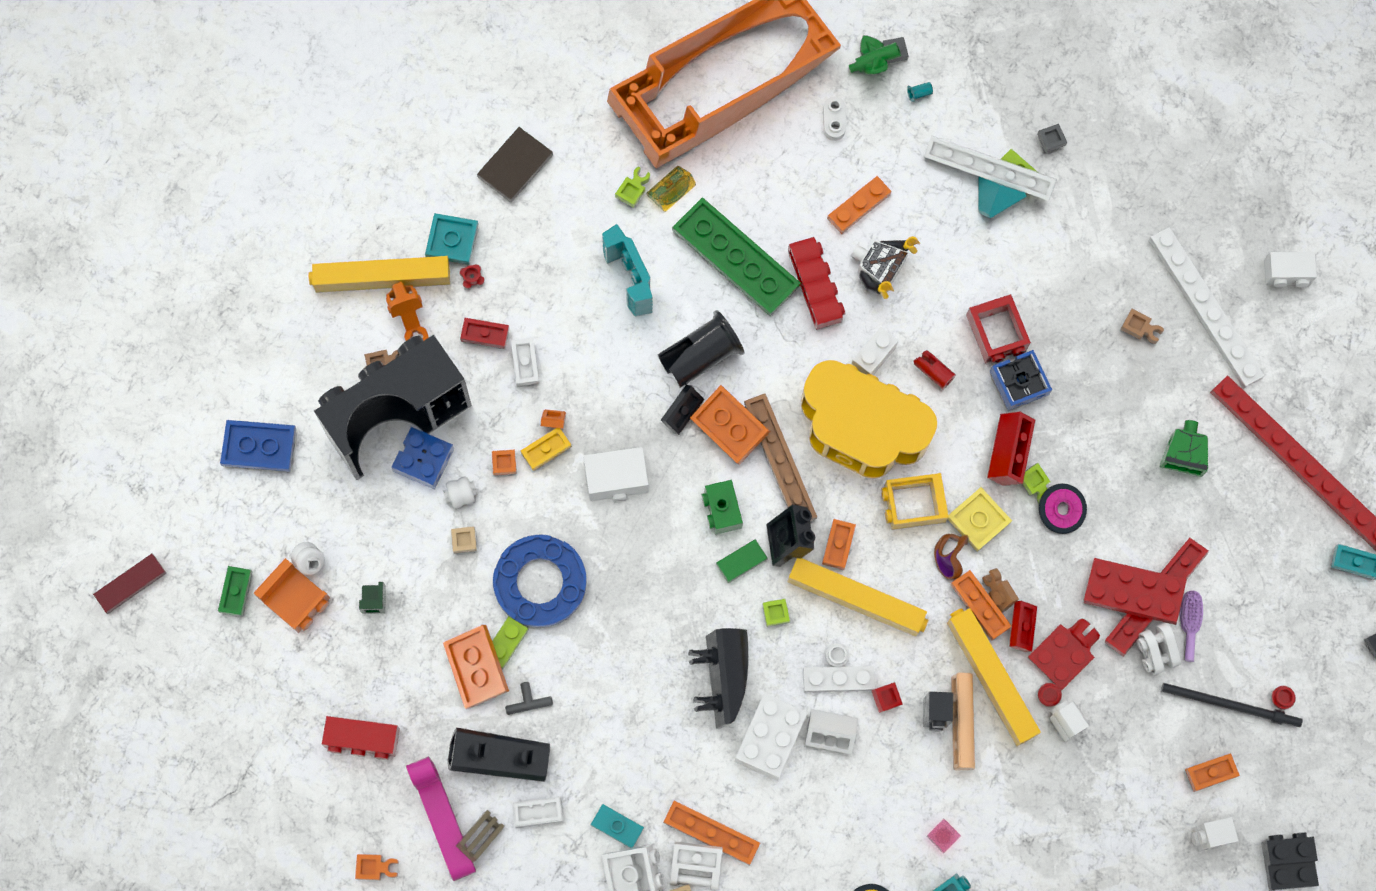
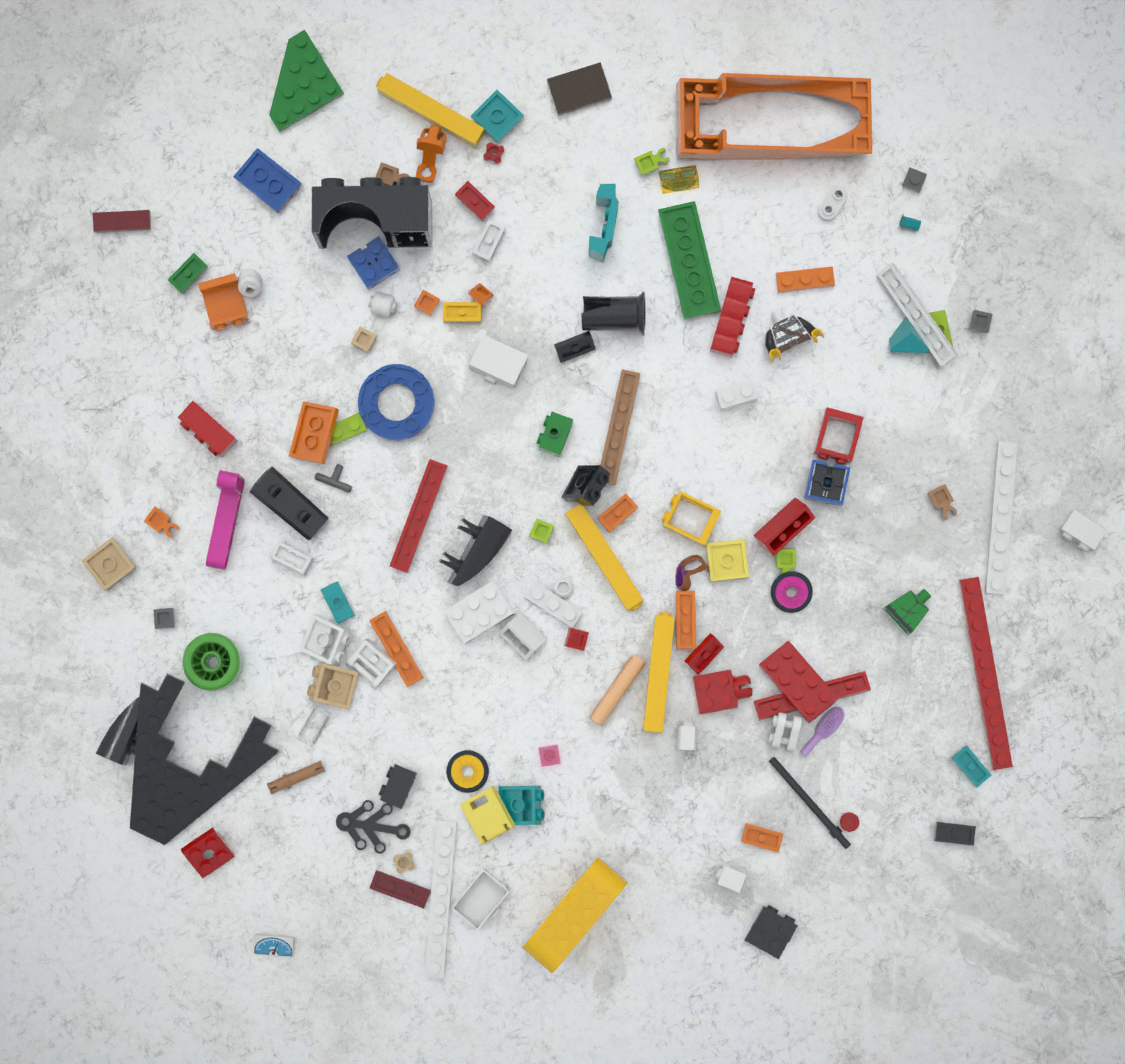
camera: 40 degrees right, 10 degrees up
dark green panel [359,582,386,614] -> none
dark tan tile [456,810,505,862] -> none
orange plate [690,385,771,465] -> none
green tile [716,539,768,583] -> none
yellow brick [801,360,937,478] -> none
green plant [849,35,901,74] -> none
red hinge [913,350,956,390] -> none
black brick [923,691,953,732] -> none
medium nougat plate [982,568,1019,612] -> none
red plate [1038,683,1062,707] -> none
none -> green plate [269,30,344,132]
none -> red plate [389,459,448,573]

